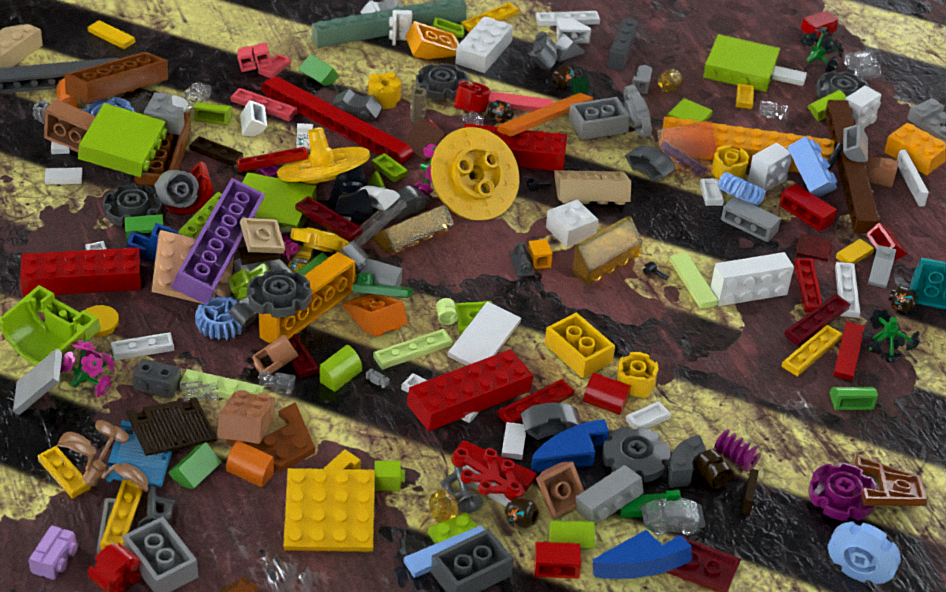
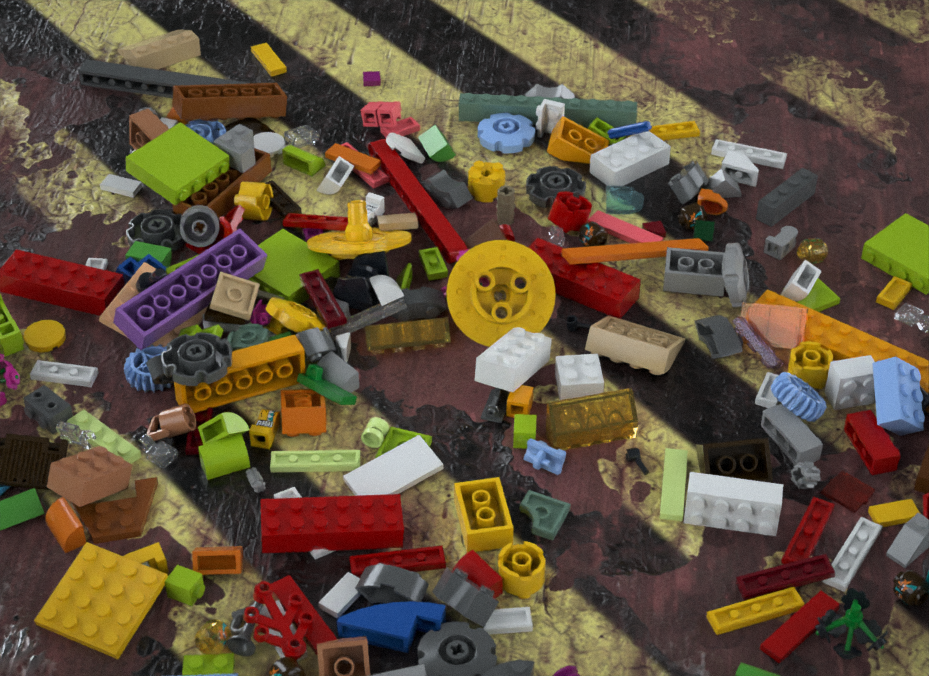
camera: 30 degrees right, 0 degrees up
none -> black piece [136,268,167,293]
none -> orange brick [192,546,243,575]
none -> lime brick [198,412,250,445]
none -> sand green tile [227,323,270,351]
none -> yellow brick [234,181,273,221]
none -> yellow leg [249,409,281,449]
none -> orange tile [325,143,381,175]
none -> white slope [335,332,351,363]
none -> magenta tile [363,71,381,87]
none -> tan tile [377,213,418,231]
none -> white tile [386,133,425,164]
none -> dark grey brick [433,567,499,627]
none -> white brick [474,327,552,392]
none -> light blue piece [478,113,535,154]
none -> lime brick [513,414,537,449]
none -> sand green tile [519,490,571,541]
none -> light blue hips [523,438,567,475]
none -> clear light blue tile [606,185,644,215]
none -> blue axle [608,121,652,139]
none -> dark red tile [642,221,666,238]
none -> dark brown slope [696,438,773,483]
none -> orange rock [697,188,728,215]
none -> white brick [781,260,822,301]
none -> light grey gear [791,461,821,489]

